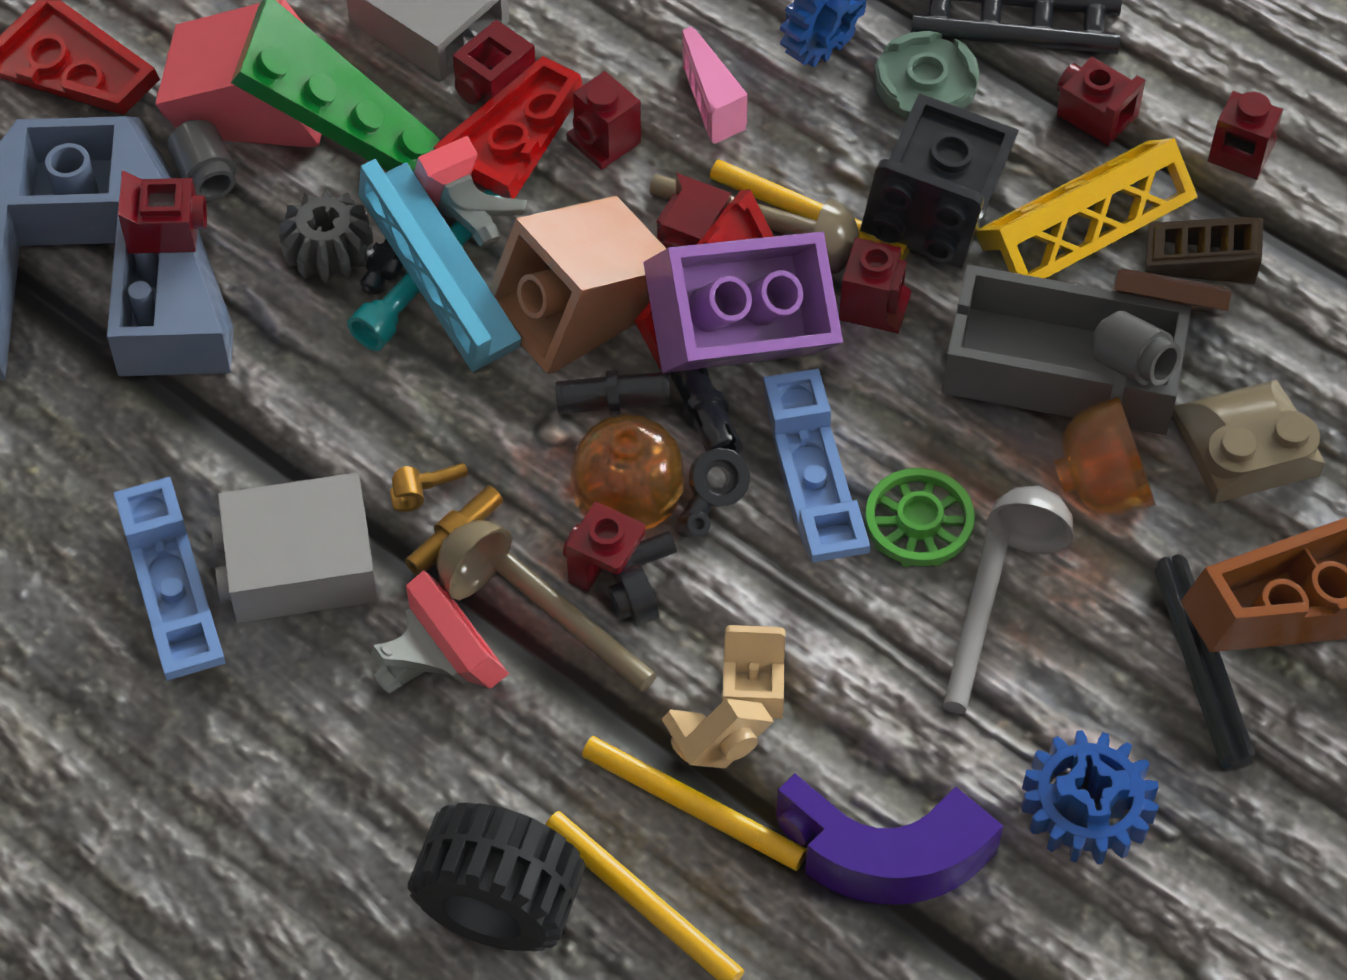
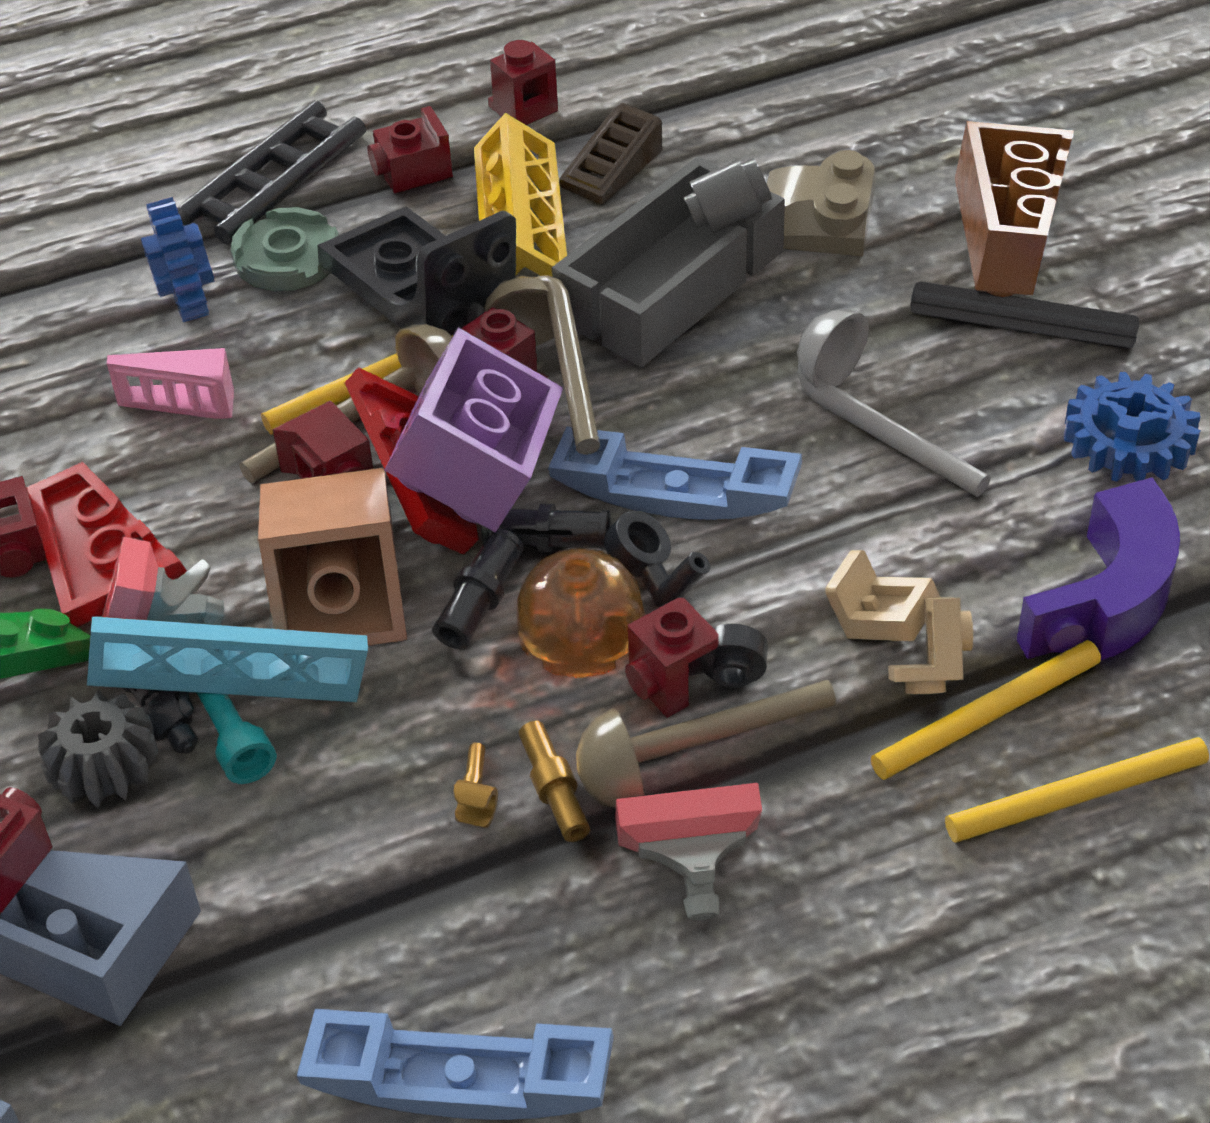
camera: 60 degrees left, 10 degrees down
light grey brick [210,472,378,623] -> none
black tyre [407,802,585,951] -> none
dark red brick [566,71,641,170] -> none
bright green wheel [865,468,975,567] -> none
clear orange cylinder [1054,397,1156,516] -> none
reddish brown tile [1112,268,1232,316] -> none
none -> dark tan piece [484,275,600,455]

